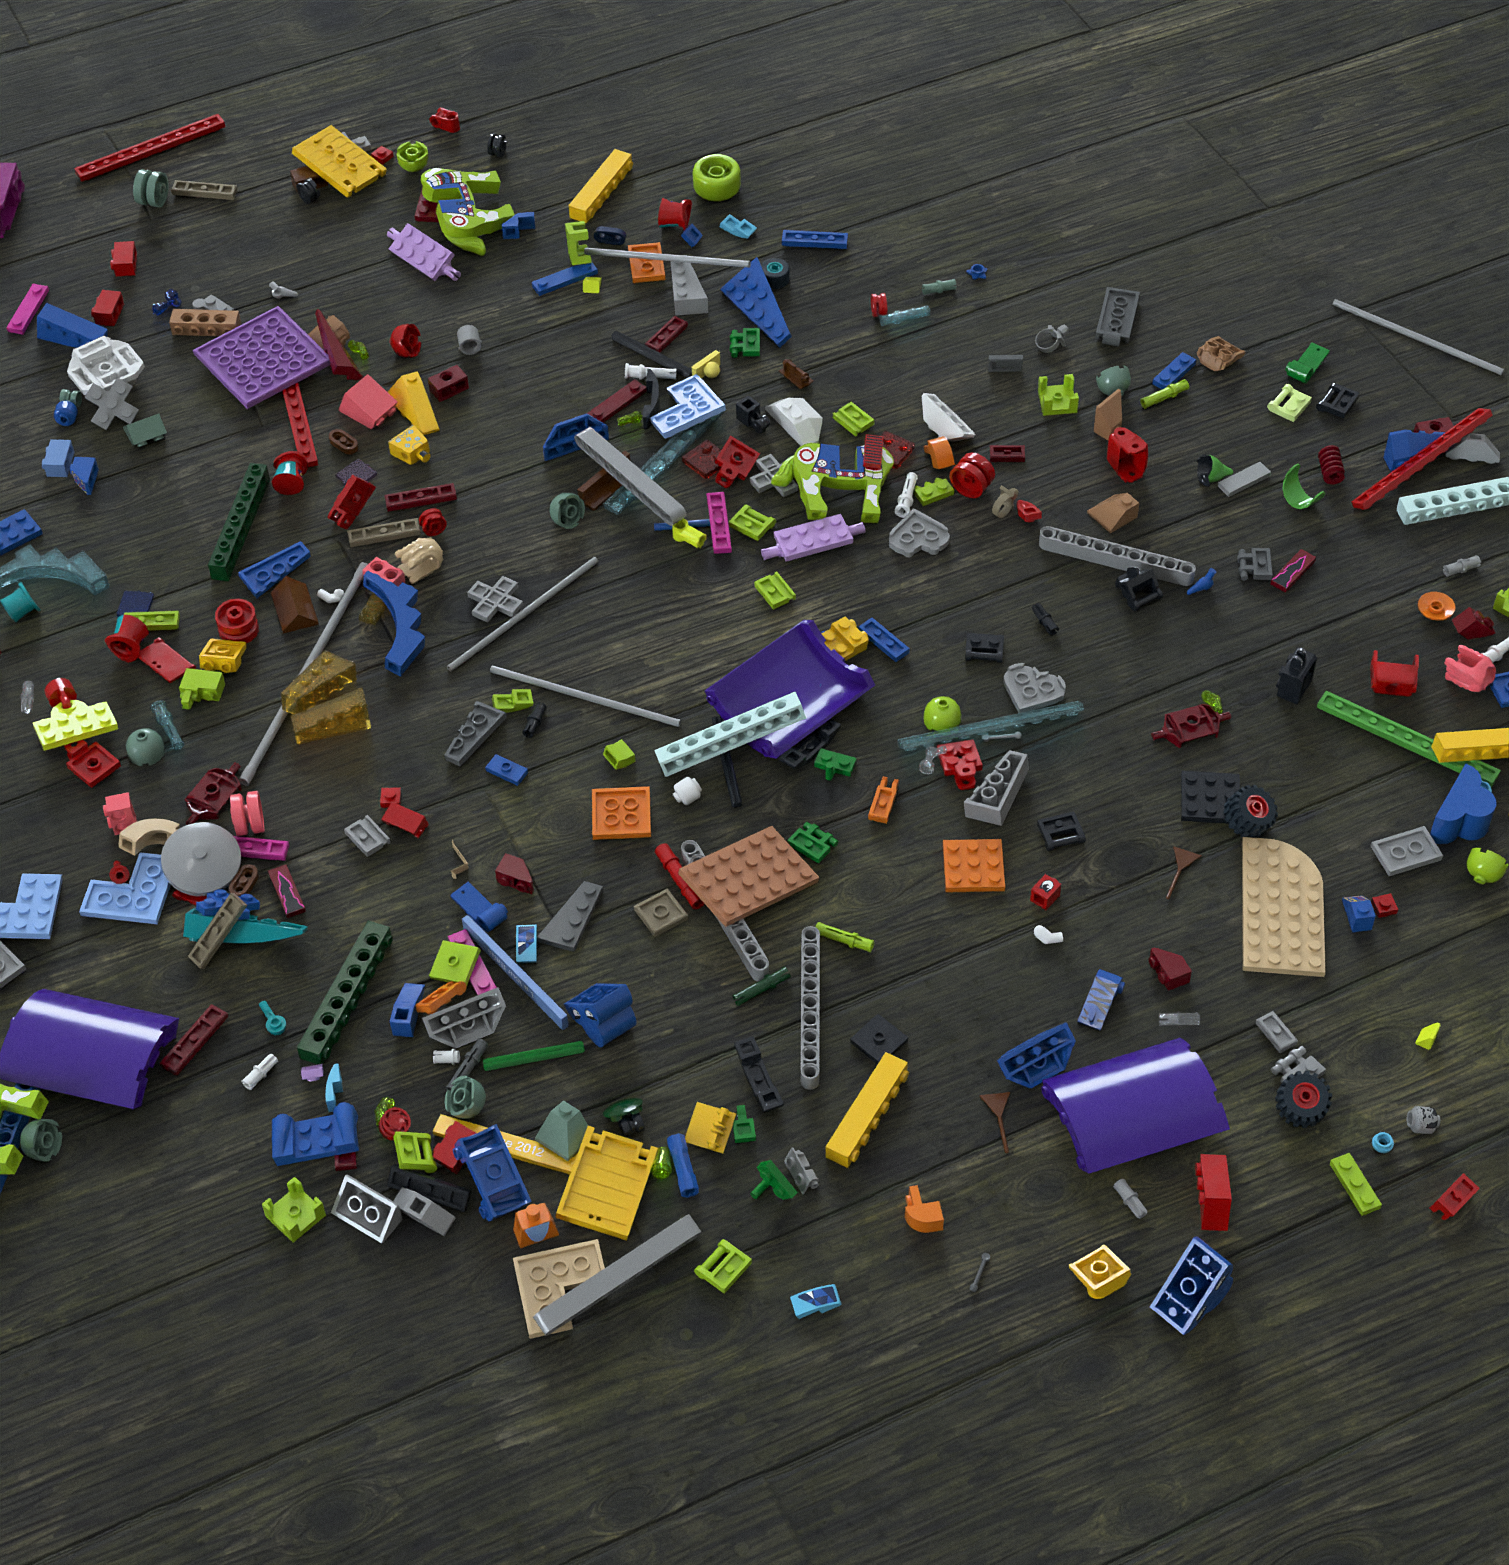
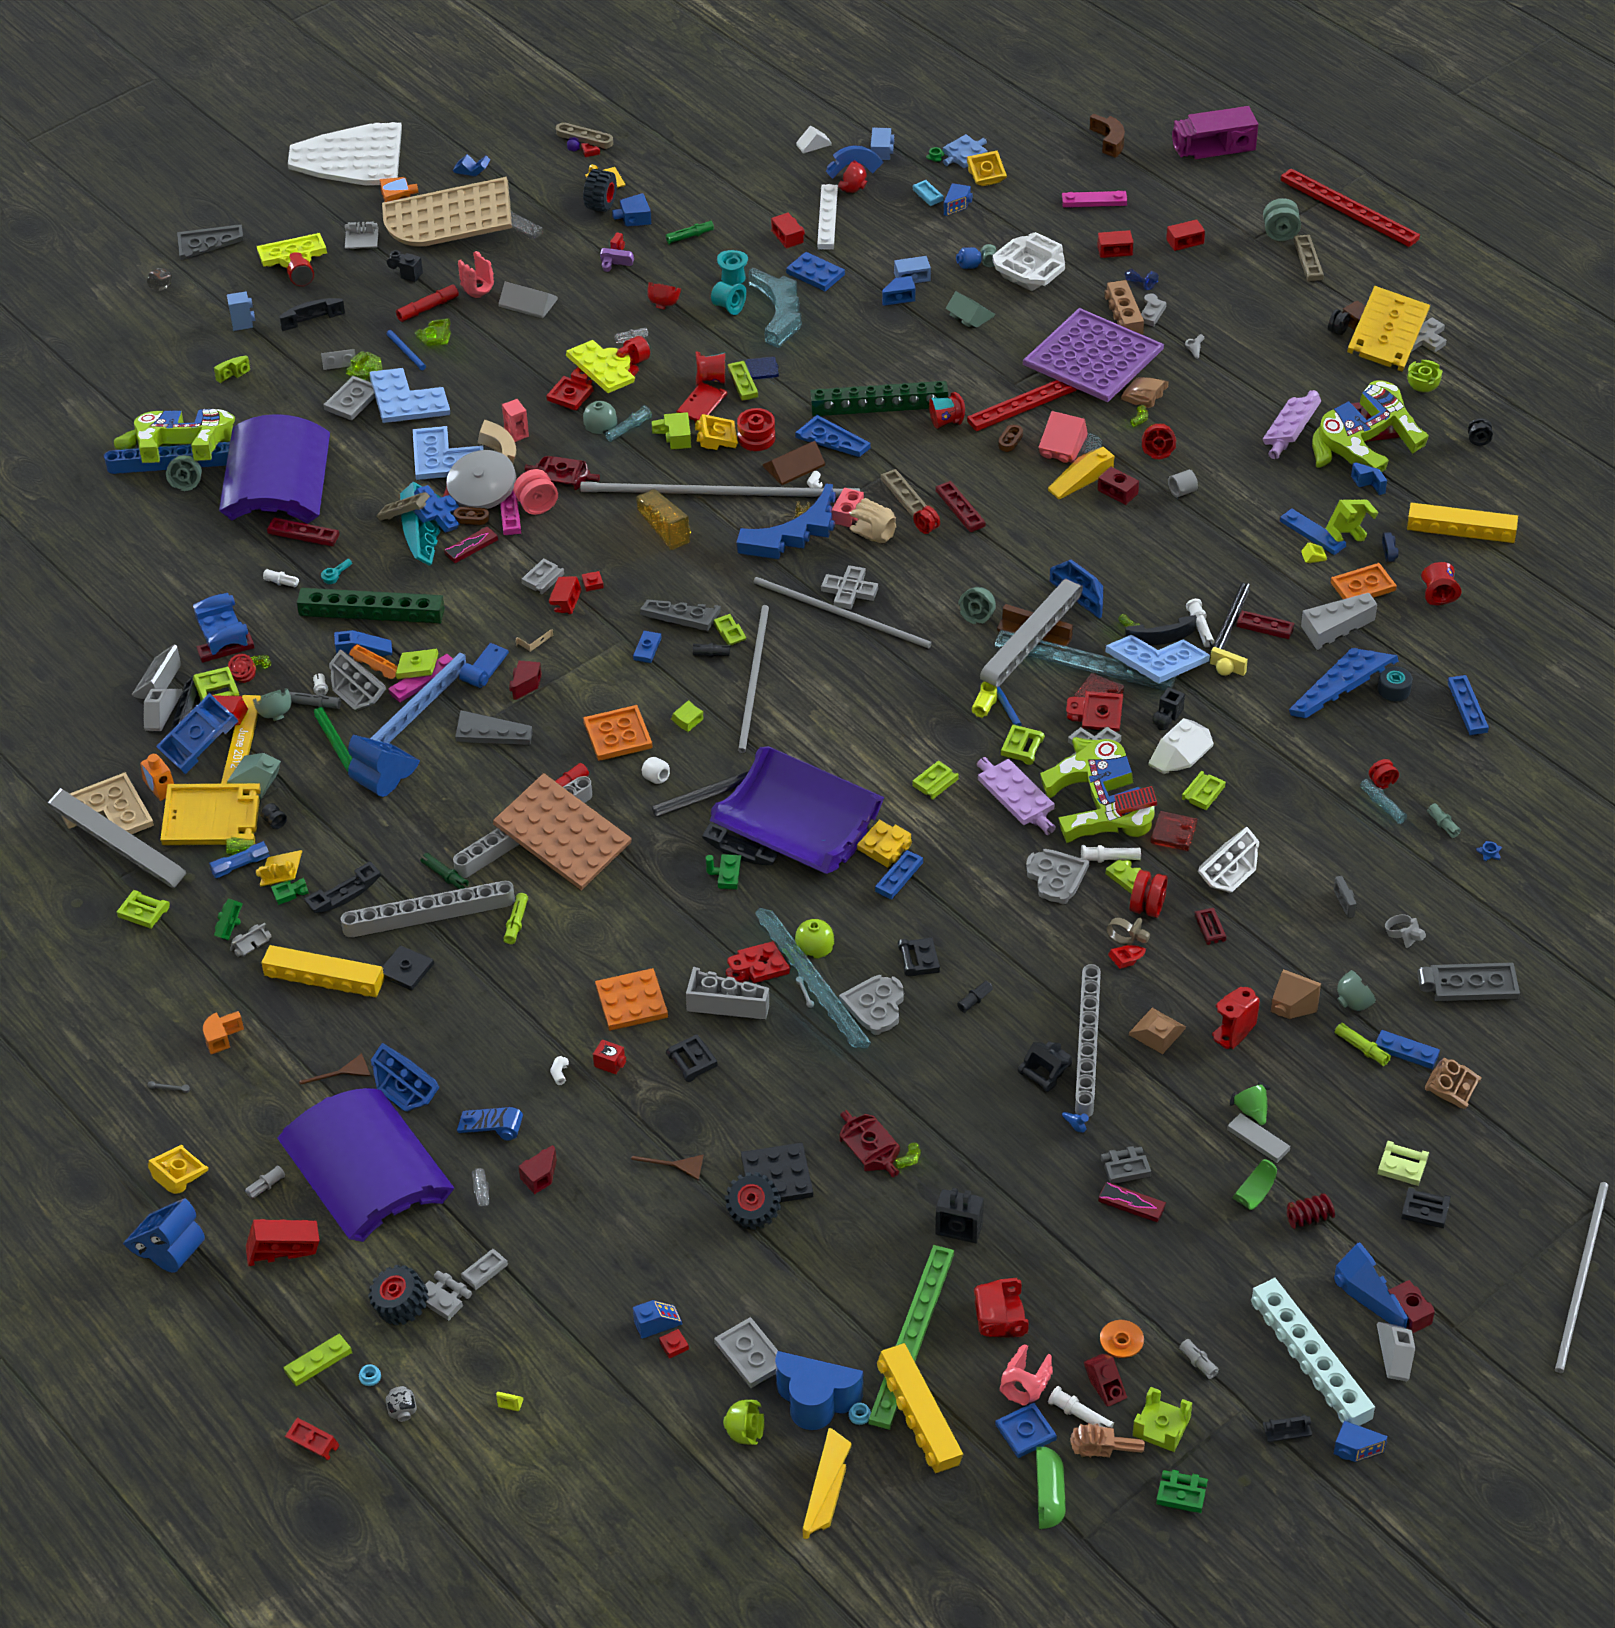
camera: 75 degrees right, 5 degrees down
blue wedge [37,303,108,348] -> none
light grey plate [85,377,139,431] -> none
red cone [109,860,130,884] -> none
lime panel [262,1177,326,1243] -> none
clear yellow wedge [281,650,356,716] -> none
lavender plate [301,1064,324,1081] -> none
dark red wedge [315,309,364,380] -> none
medium azure slope [325,1064,343,1112] -> none
red plate [328,474,376,529] -> none
clear purple piece [335,459,378,485] -> none
red plate [371,146,394,165] -> none
yellow torso [388,425,431,465] -> none
red piece [429,108,460,133] -> none
slope [516,925,537,963] -> none
light grey piece [584,248,751,268] -> none
dark red plate [587,379,647,423] -> none
dark green dish [603,1098,643,1122] -> none
dark tan tile [634,888,688,937] -> none
light aqua brick [655,692,806,777] -> none
blue plate [681,224,703,248] -> none
lime wheel [693,154,741,201] -> none
dark pink plate [706,492,732,554] -> none
medium azure slope [719,214,757,239] -> none
green plate [729,328,760,358] -> none
reddish brown hinge [779,359,814,389] -> none
green plate [787,822,839,864] -> none
slope [790,1284,842,1319] -> none
orange hinge [868,776,899,824] -> none
clear piece [919,745,947,774] -> none
orange brick [923,436,955,469] -> none
lime panel [1038,374,1079,416] -> none
tan plate [1242,837,1325,977] -> none
green door [1285,342,1330,384] -> none
red plate [1351,408,1492,510] -> none

